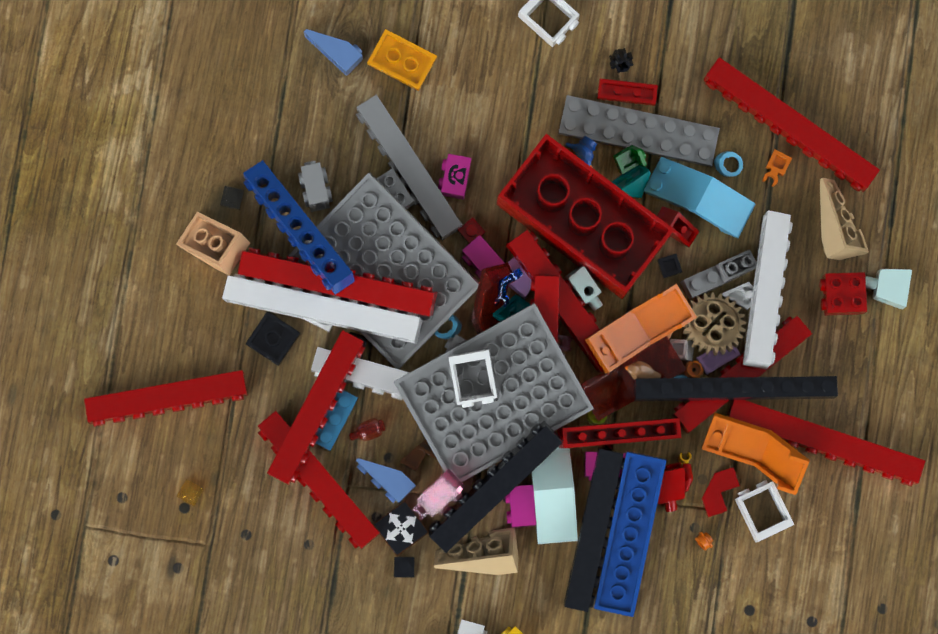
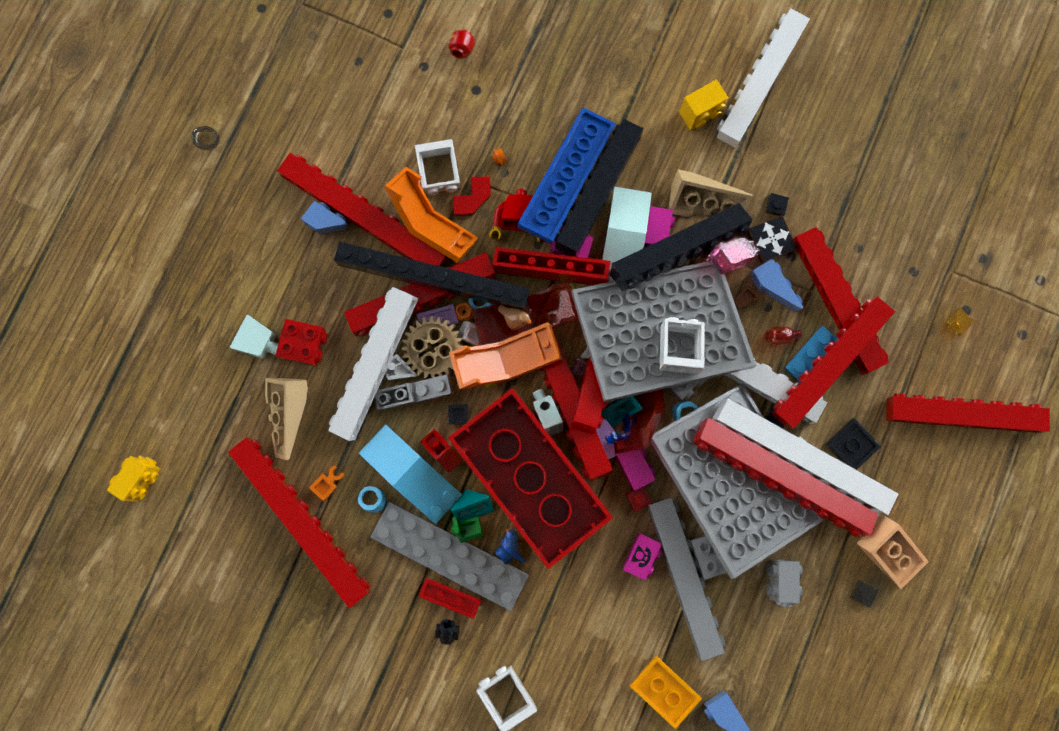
camera: 160 degrees left, 0 degrees up
blue brick [243,160,355,295] -> none
none -> medium blue slope [301,201,349,234]

